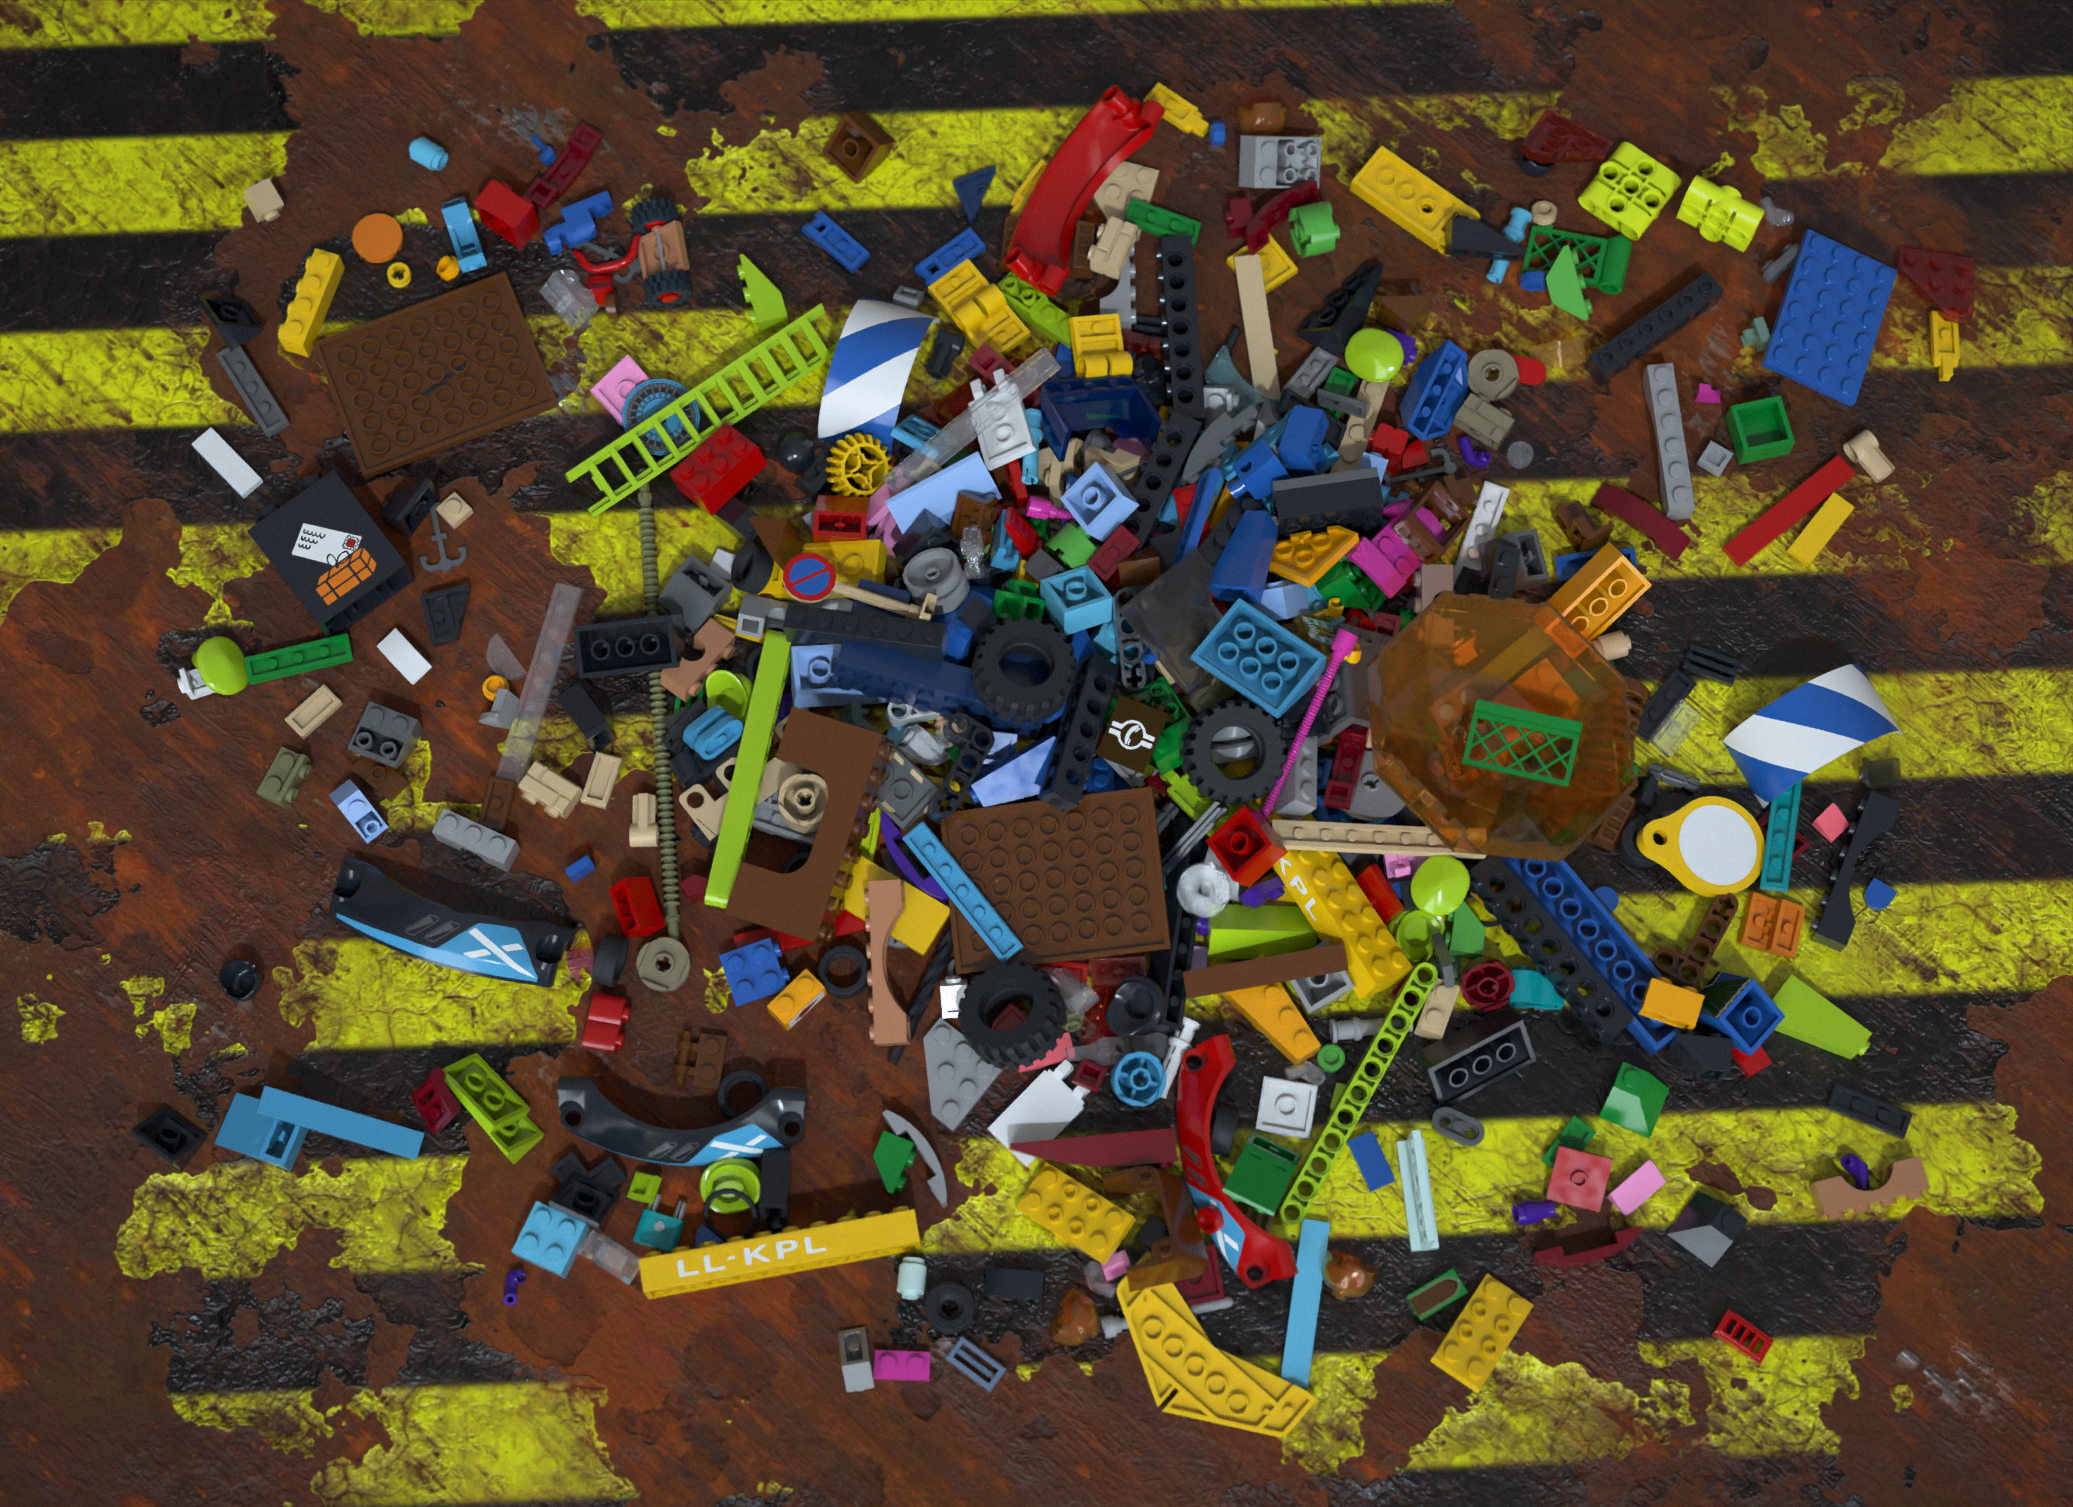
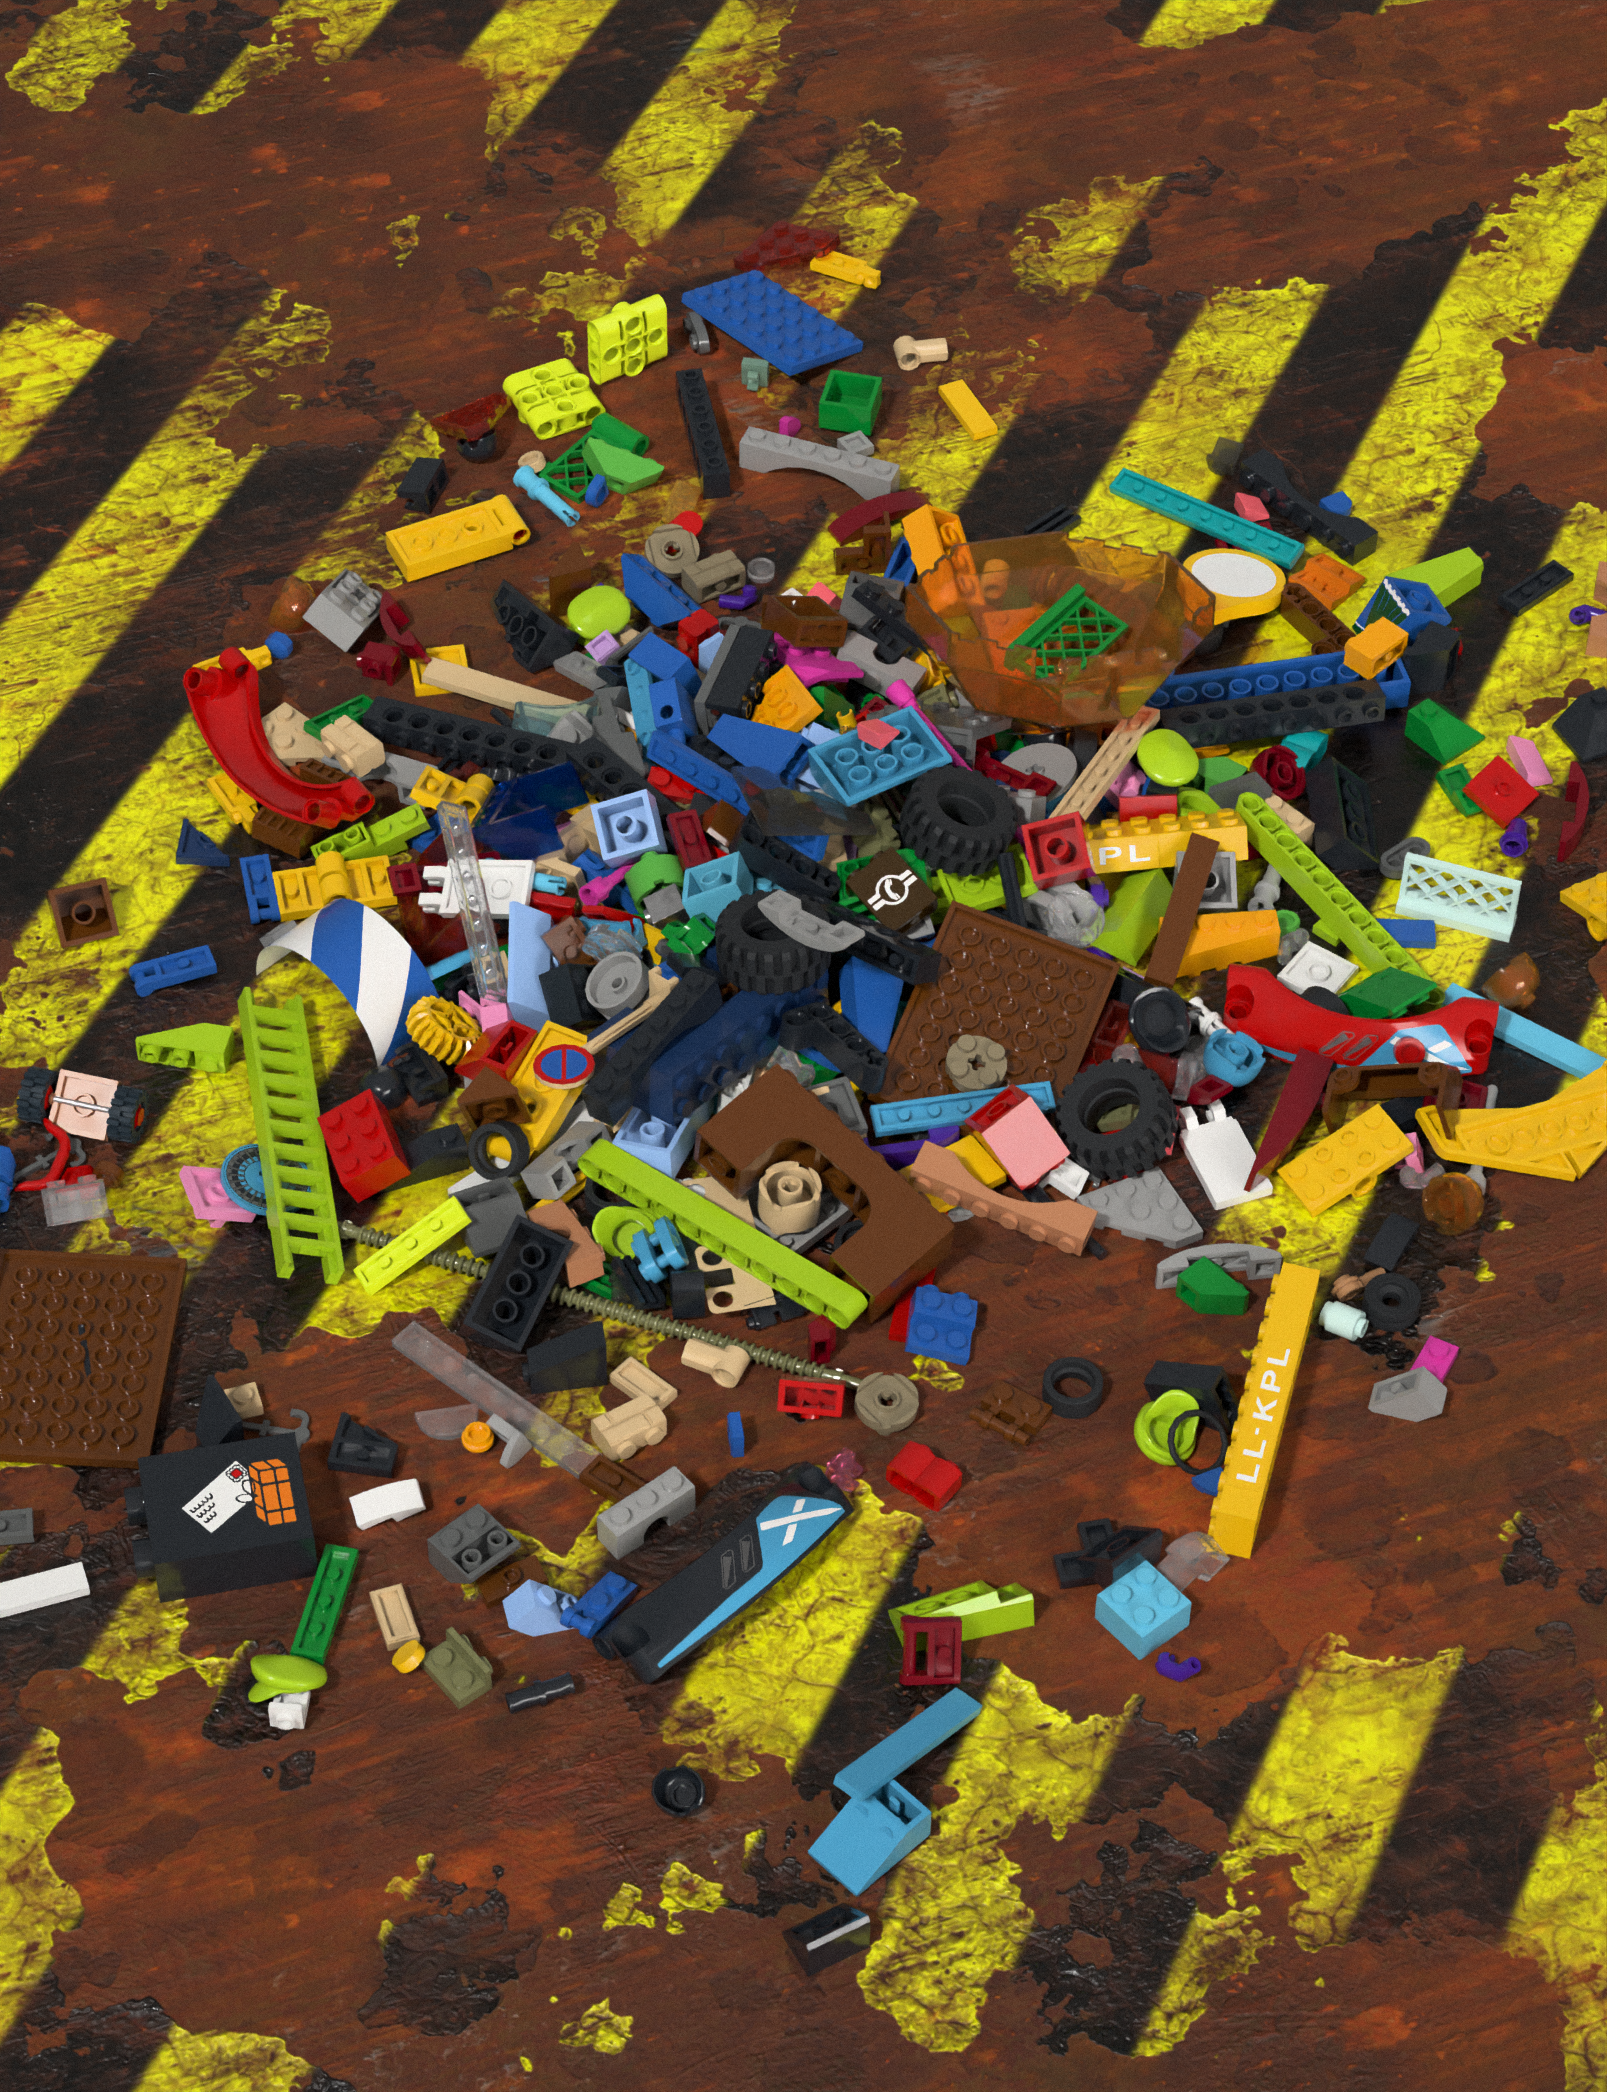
camera: 65 degrees left, 25 degrees down
black panel [558,1075,808,1167] -> none
black tyre [592,933,629,987] -> none
lime tile [627,1171,662,1204] -> none
teal piece [633,1194,687,1253] -> none
light orange brick [767,969,827,1031] -> none
black tyre [818,945,869,999] -> none
sand blue tile [945,1336,1007,1392] -> none
bright green brick [1289,201,1340,258] -> none
tile [1405,1268,1468,1321] -> none
black slope [1444,215,1526,262] -> none
red tile [1722,455,1856,569] -> none
sticker [1722,663,1902,809] -> none
none -> neon yellow tile [353,1196,472,1296]
none -> yellow tile [392,1640,425,1673]
none -> black hinge [397,457,450,514]
none -> black pin [504,1672,576,1714]
none -> blue plate [560,1571,638,1639]
none -> lavender tile [584,629,621,665]
none -> light grey slope [758,889,865,952]
none -> coral slope [806,582,842,610]
none -> coral slope [857,718,900,750]
none -> dark tan plate [945,1034,1007,1092]
none -> slope [964,1084,1071,1191]
none -> medium nougat plate [1331,1267,1386,1302]

